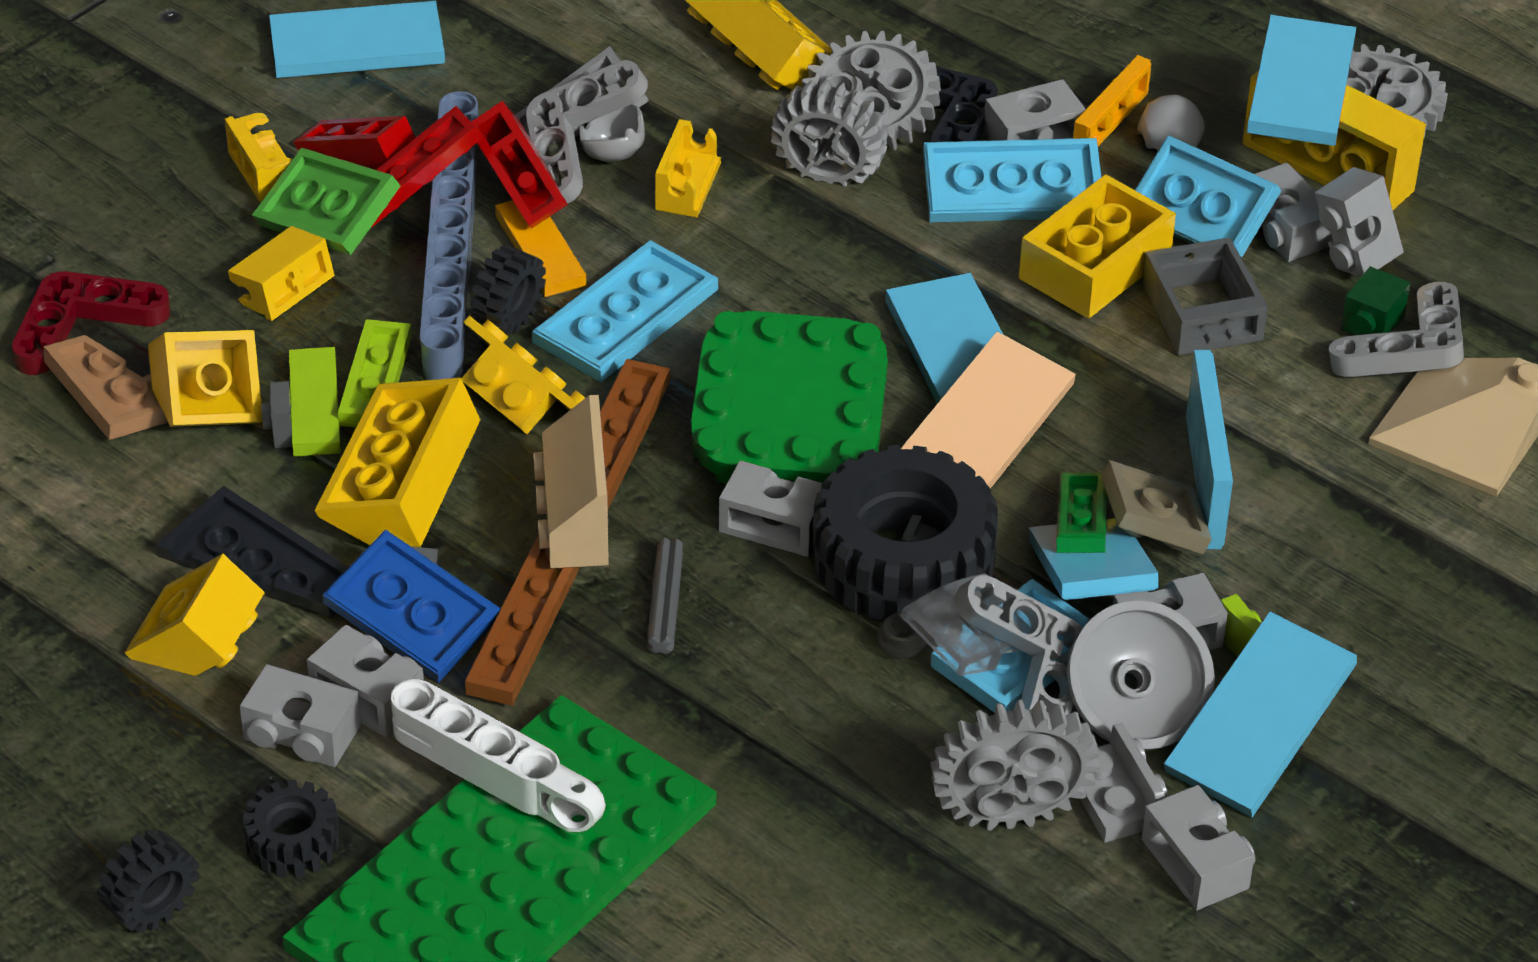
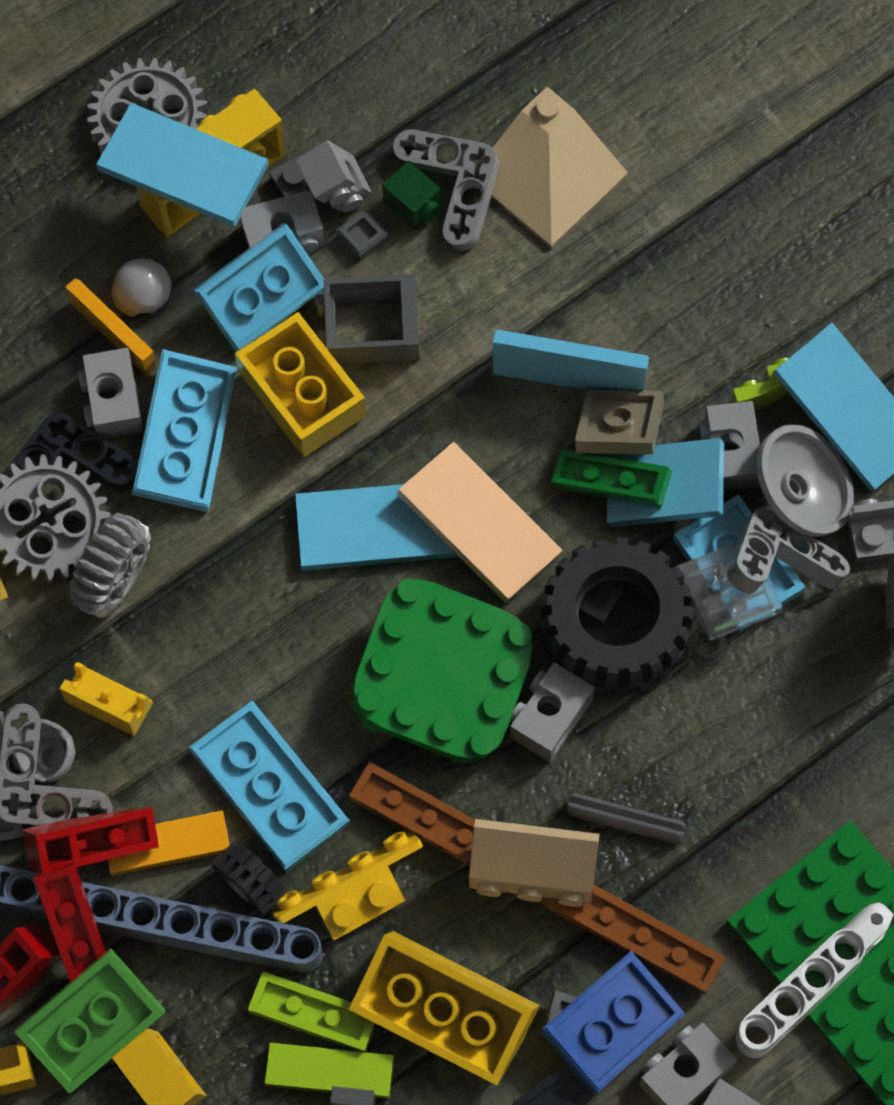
camera: 75 degrees left, 25 degrees up
none -> dark grey tile [336,209,389,261]

